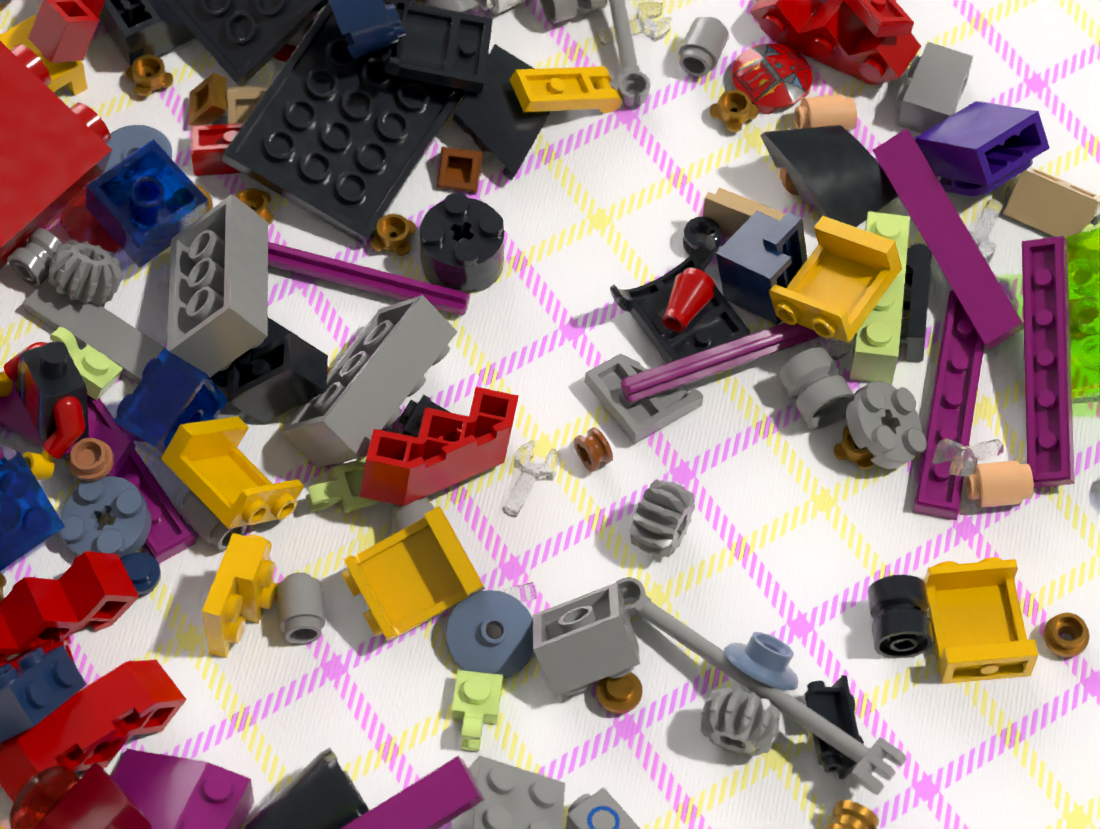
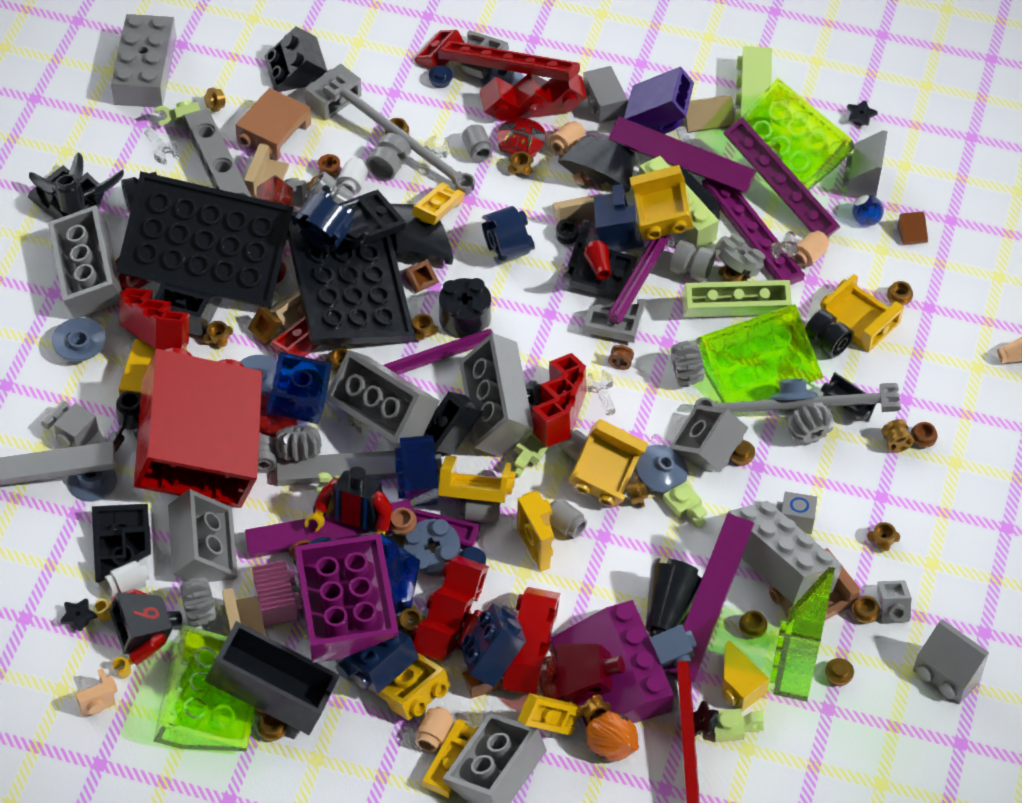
camera: 40 degrees left, 5 degrees down
none -> dark blue brick [481,206,535,264]
none -> pearl gold plate [628,476,649,508]
none -> yellowish green brick [682,280,792,318]
none -> clear neon green slope [694,304,824,403]

